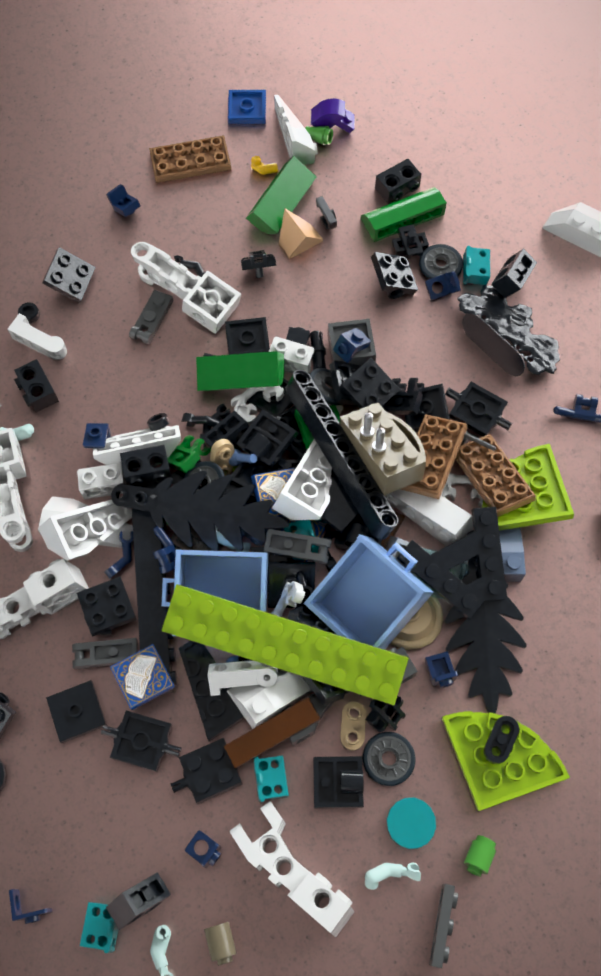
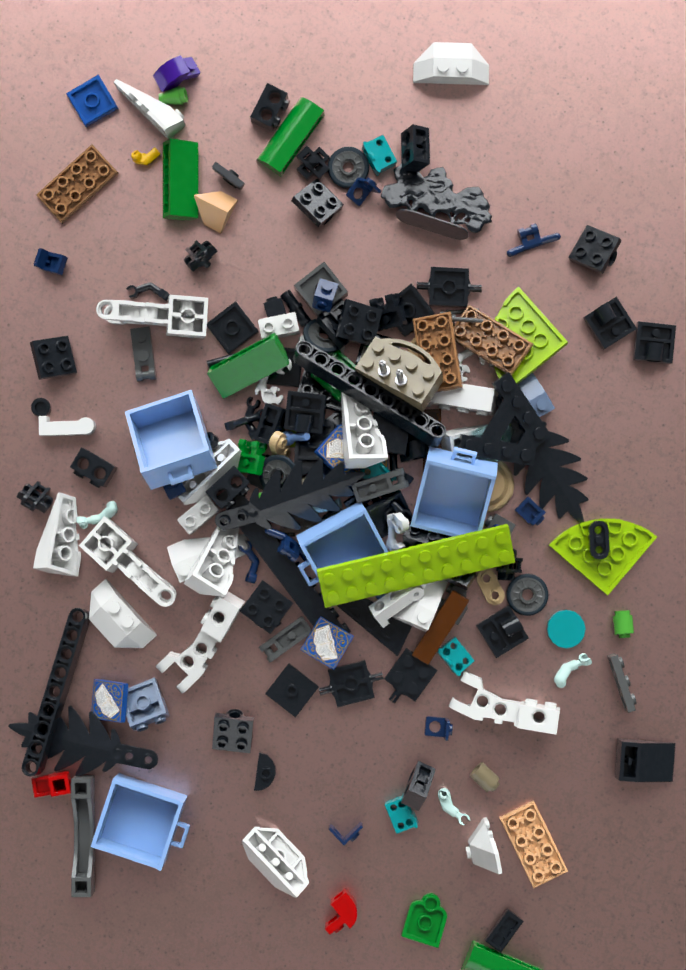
camera: 30 degrees left, 20 degrees up
none -> light blue container [125,390,217,490]

